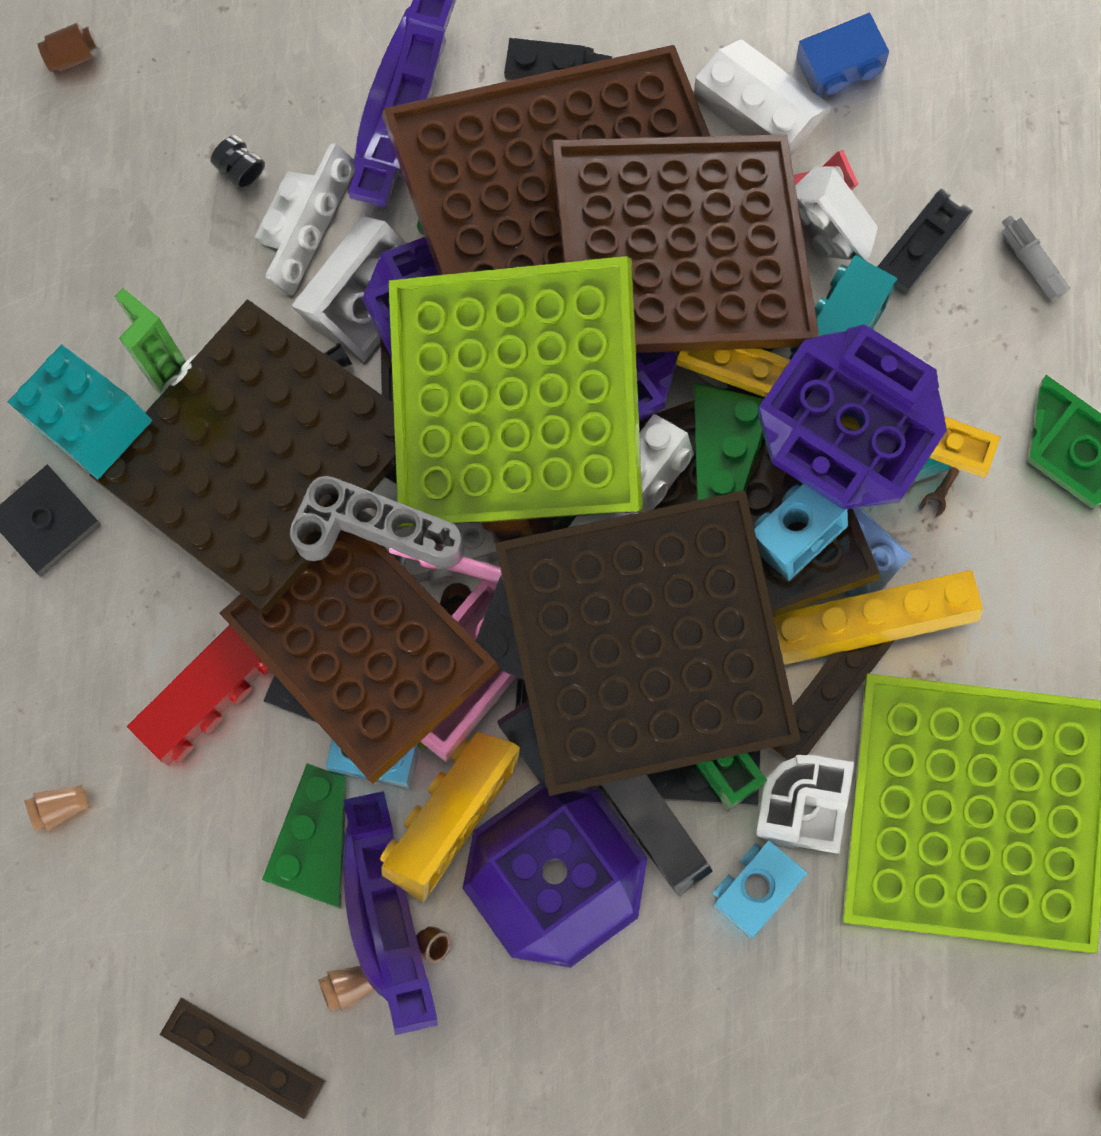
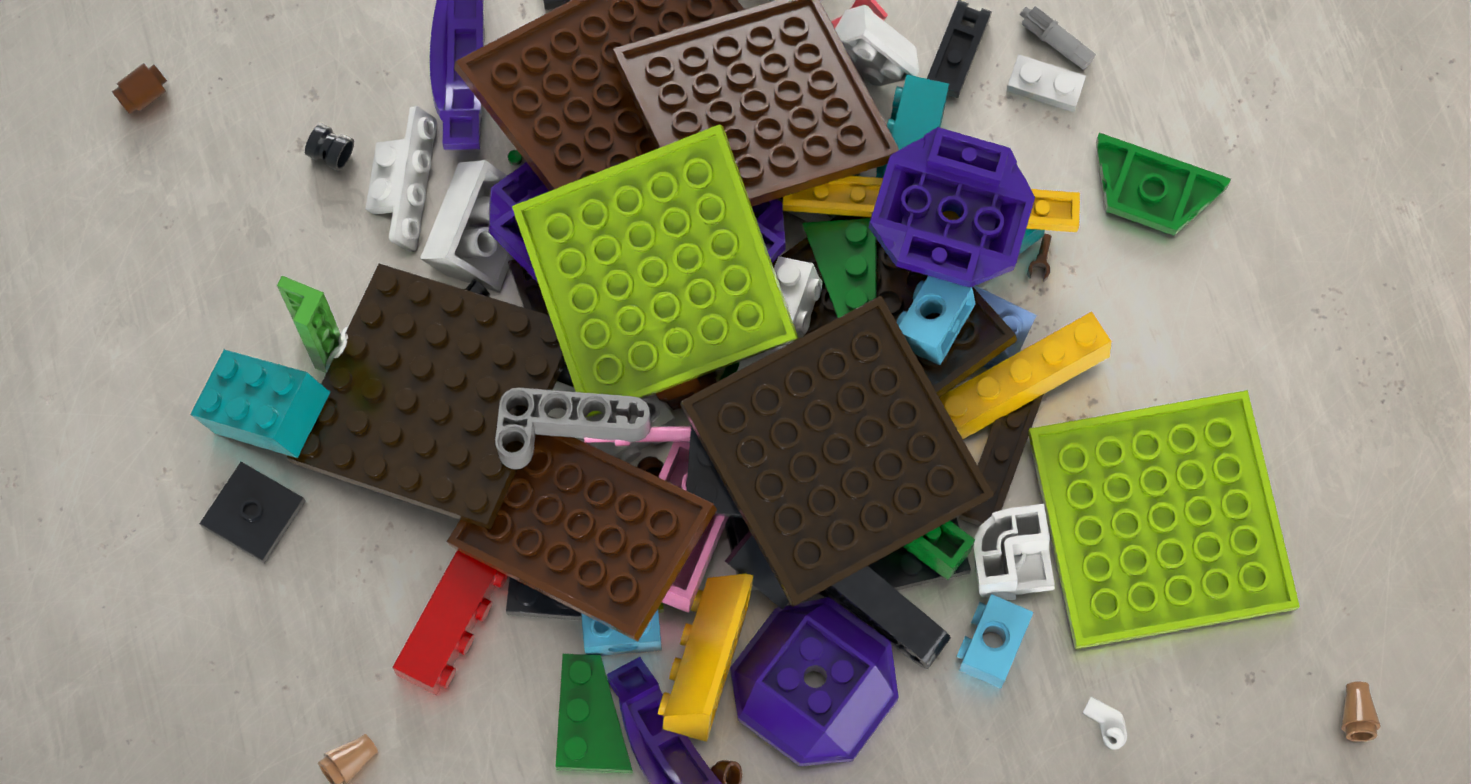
camera: 25 degrees left, 5 degrees down
none -> white plate [1006,54,1086,112]
none -> white arm [1082,697,1127,750]

